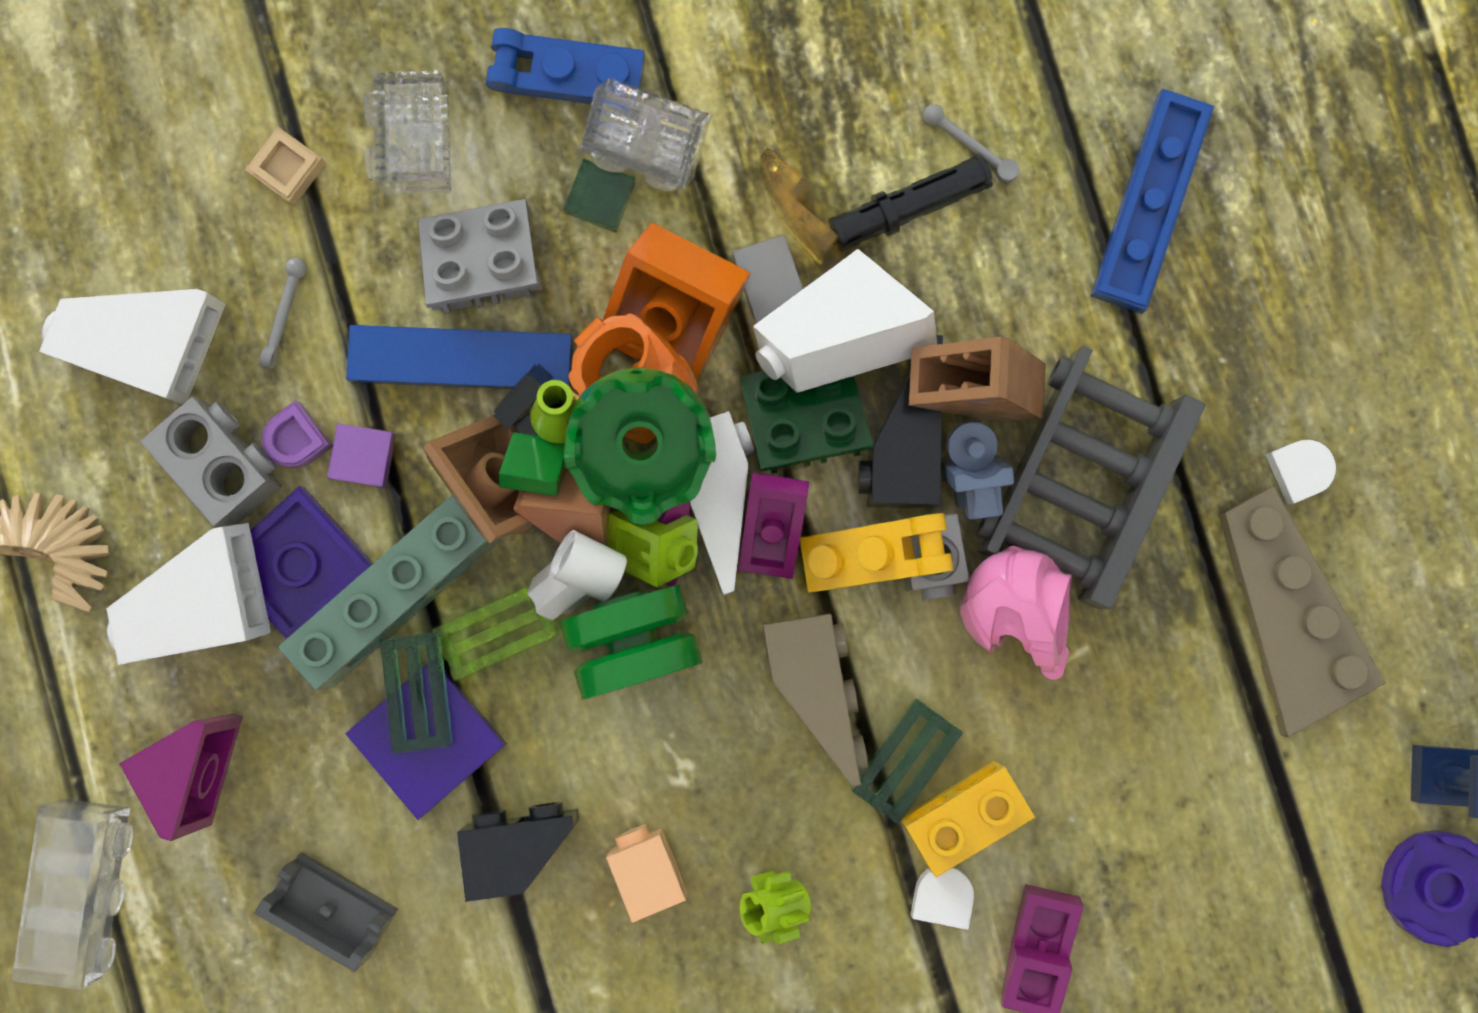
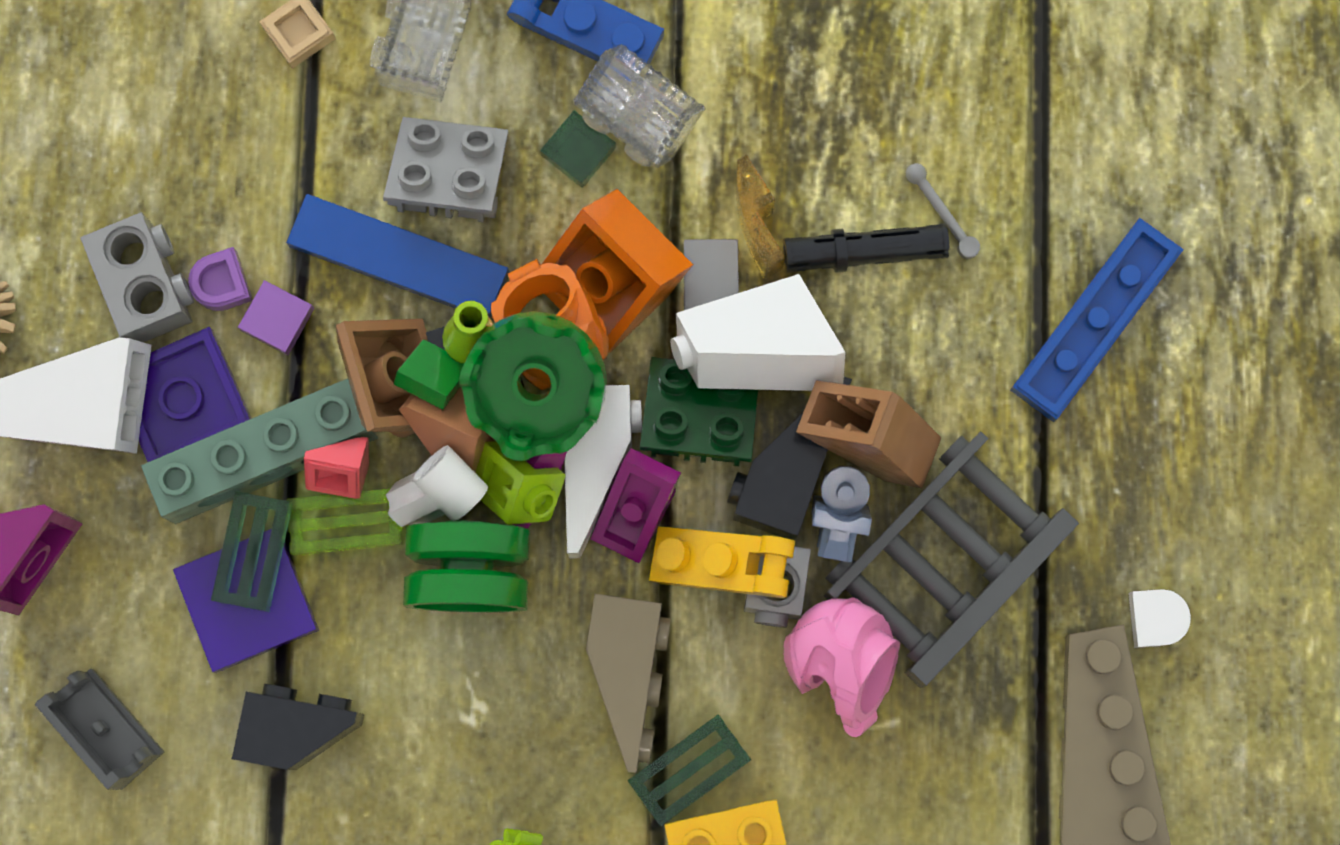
camera: 20 degrees right, 5 degrees down
white slope [39,289,226,404] -> none
light grey hinge [259,257,307,369] -> none
black tile [493,364,553,429] -> none
light nougat brick [606,825,688,923] -> none
none -> coral slope [304,437,369,499]

